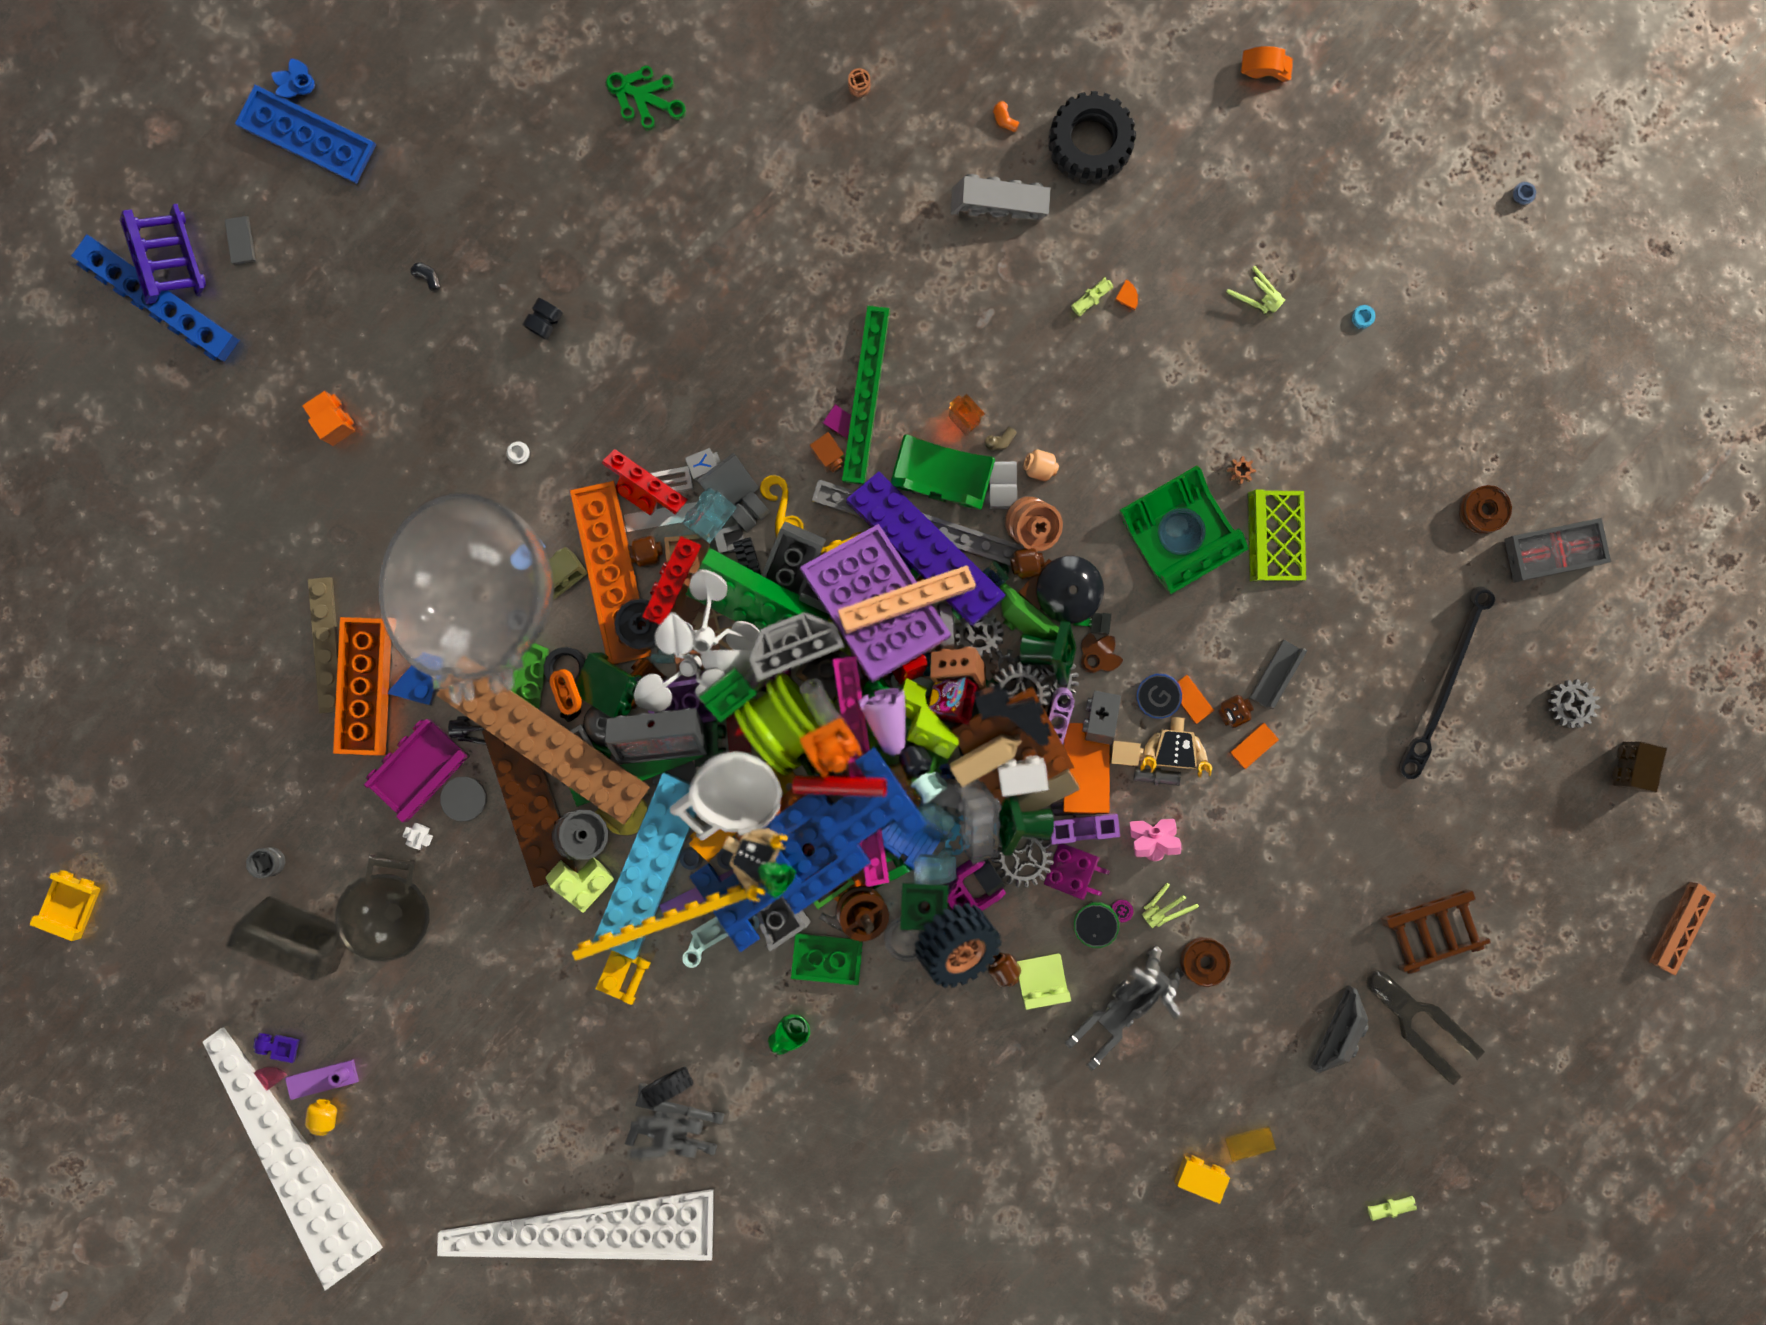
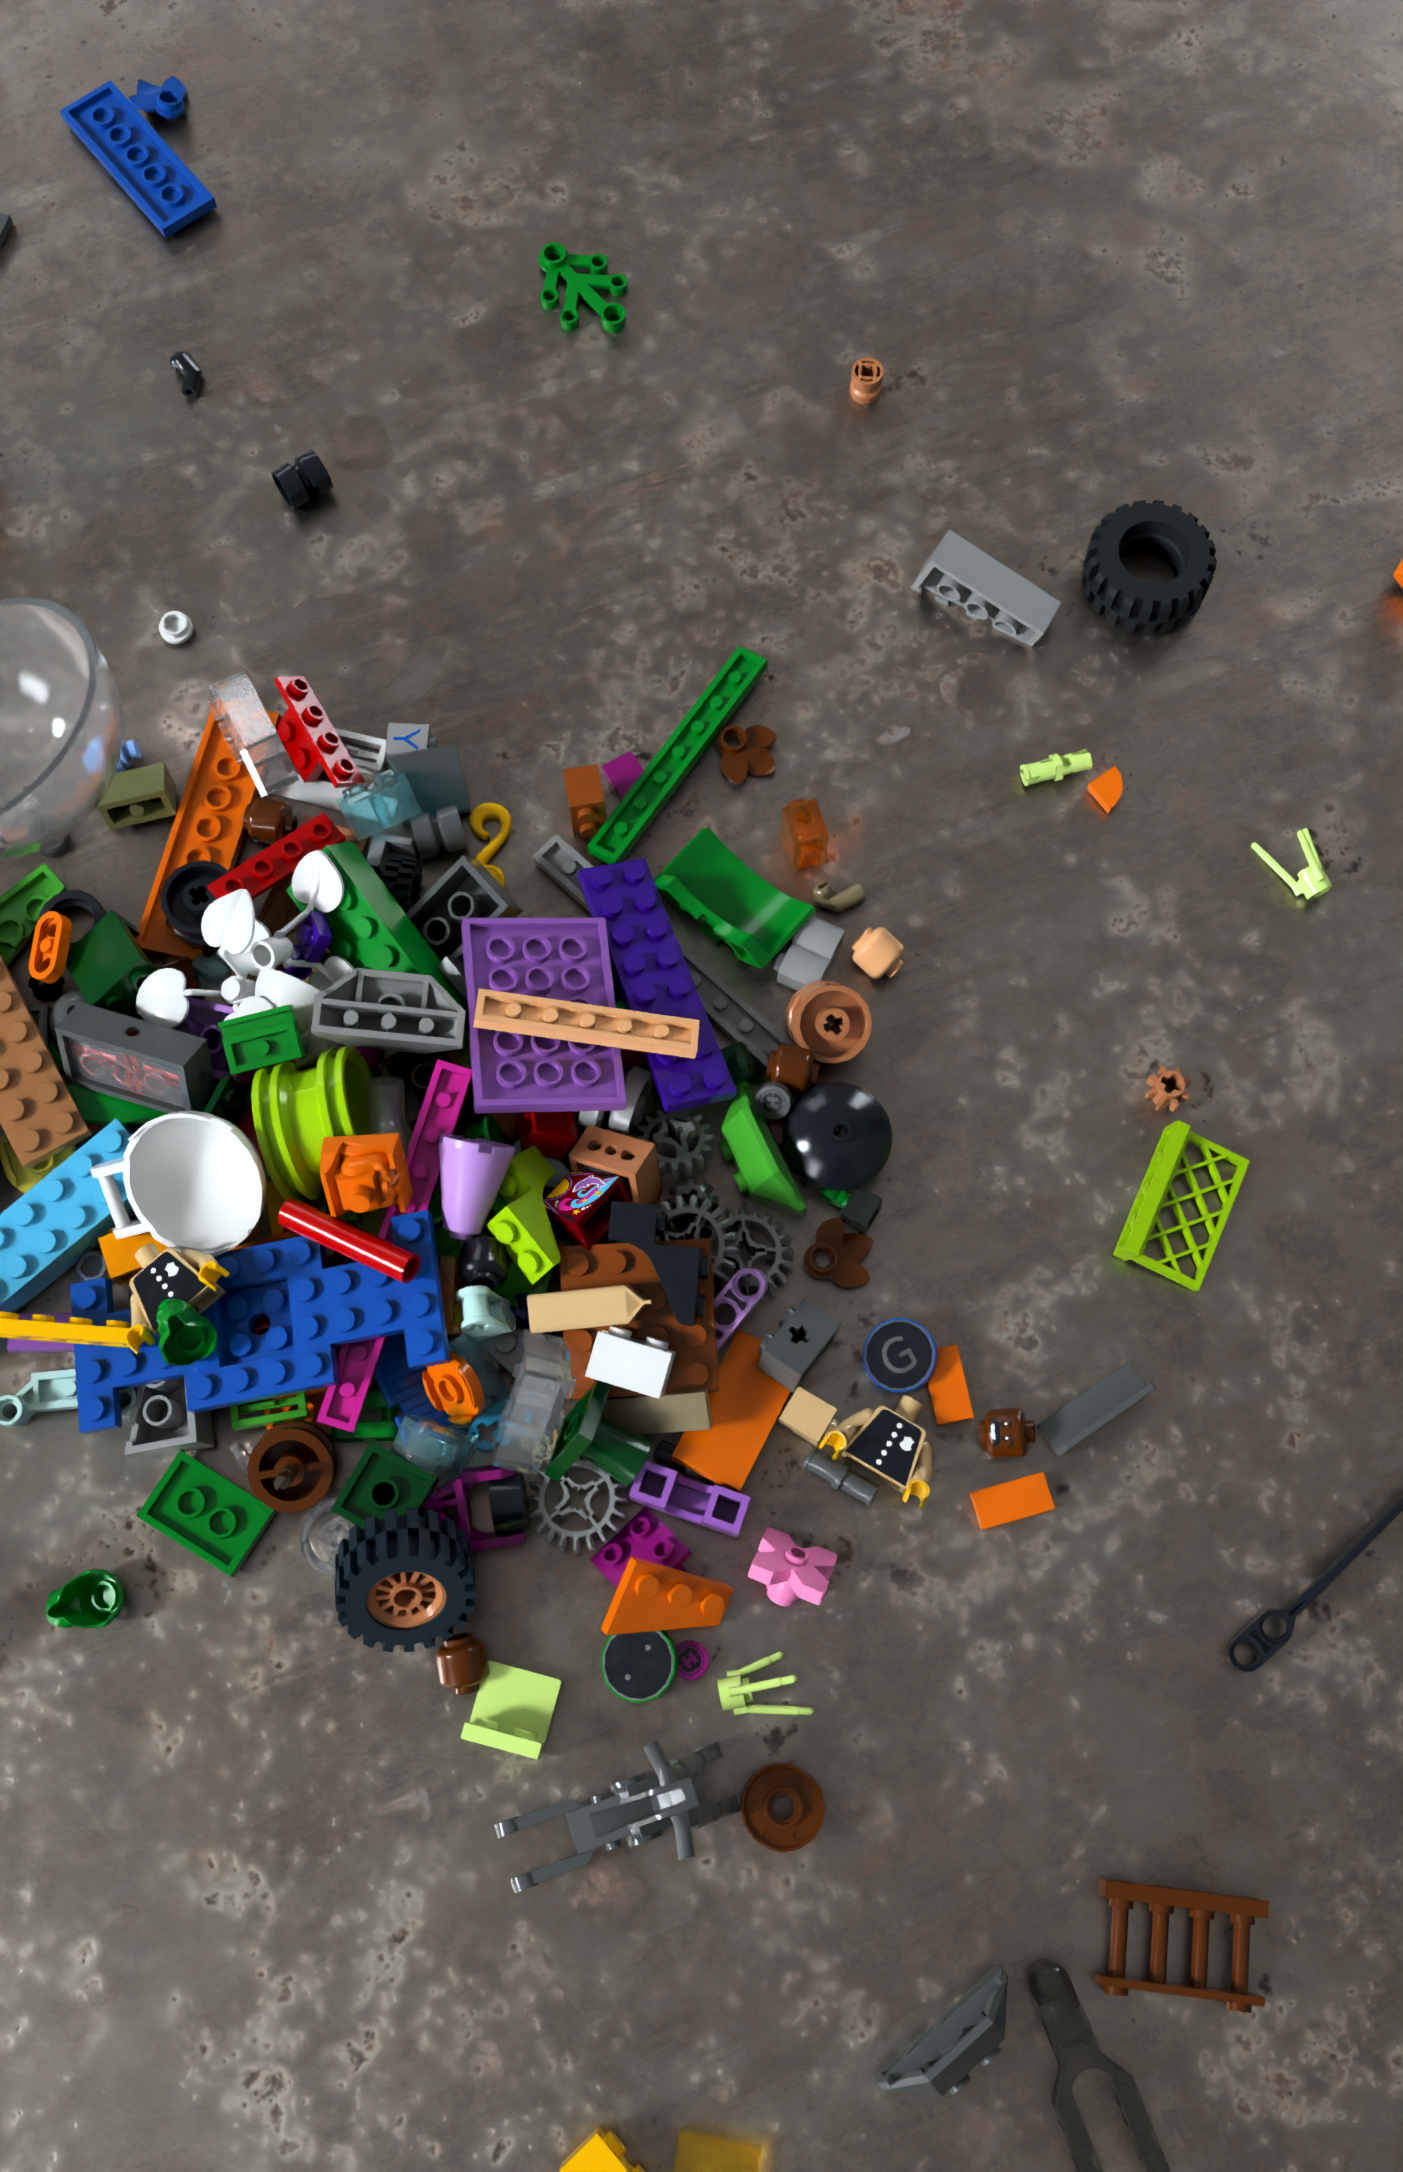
camera: 25 degrees right, 15 degrees down
orange arm [993,101,1020,132] -> none
dark green plant [1020,621,1077,686] -> none
green panel [1120,465,1249,594] -> none
none -> clear wedge [207,670,299,797]
none -> dark purple plate [284,911,333,980]
none -> orange tile [423,1351,484,1425]
none -> orange wing [601,1556,734,1635]
none -> reddish brown plate [717,725,777,785]
none -> dark grey tile [755,1081,793,1120]

